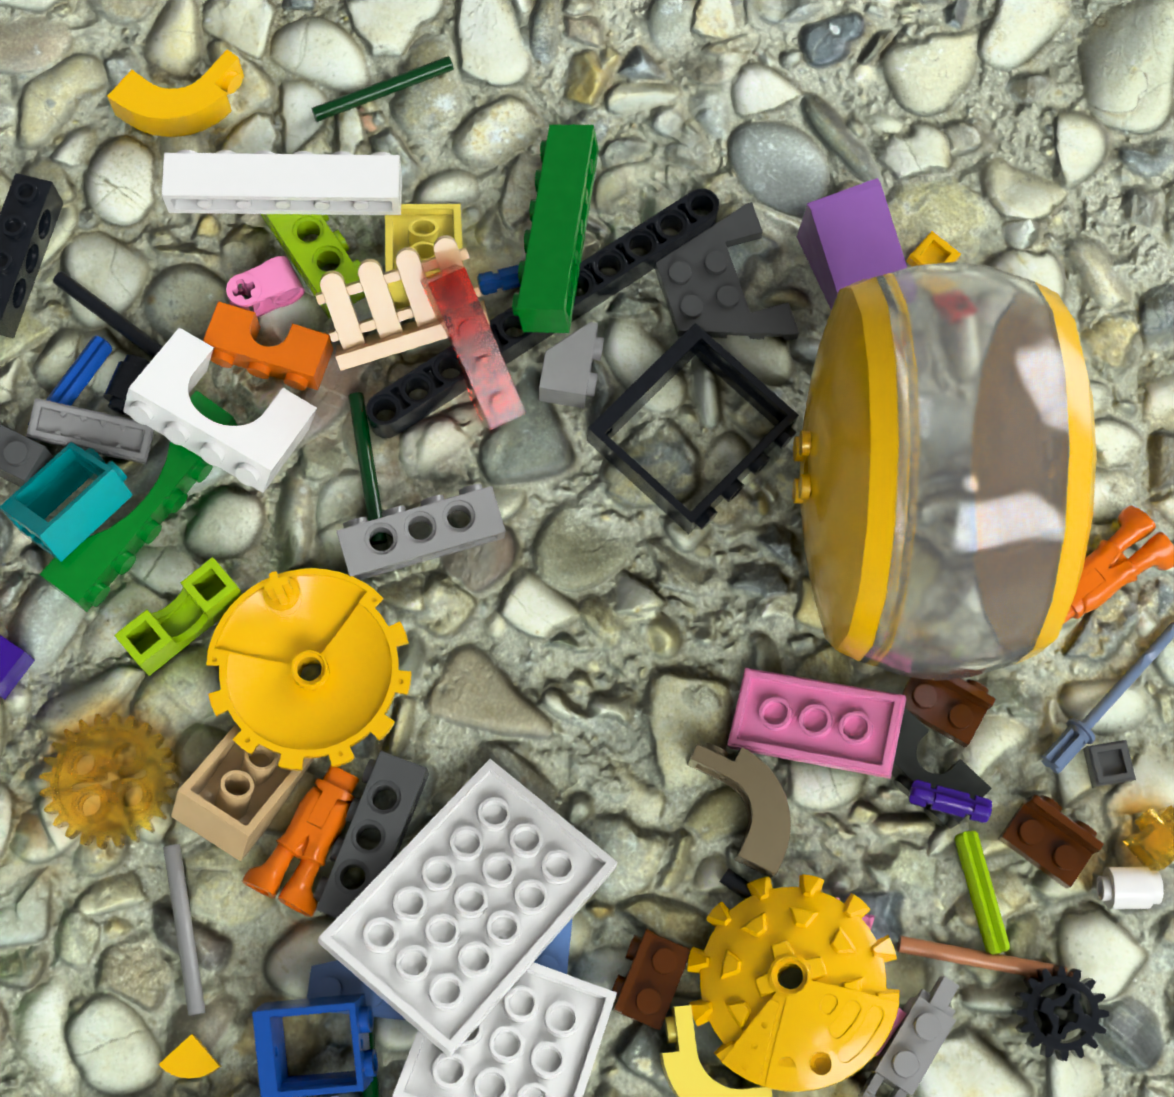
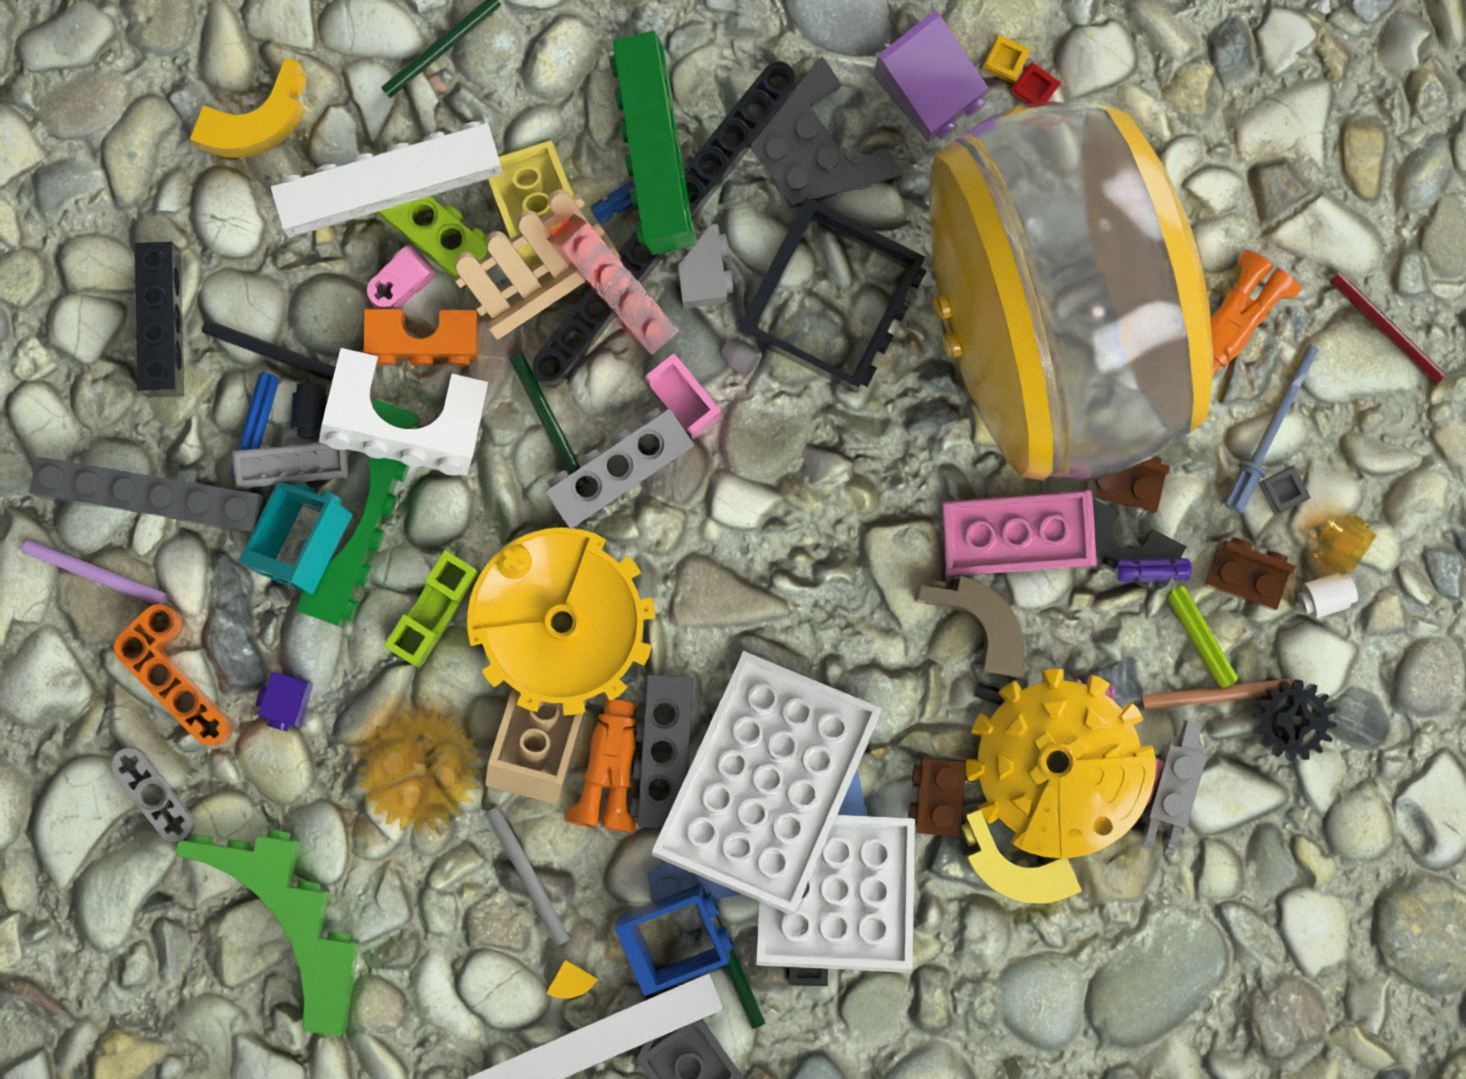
camera: 15 degrees left, 10 degrees up
none -> bright pink panel [645,353,721,440]
none -> light grey hose [721,339,762,377]

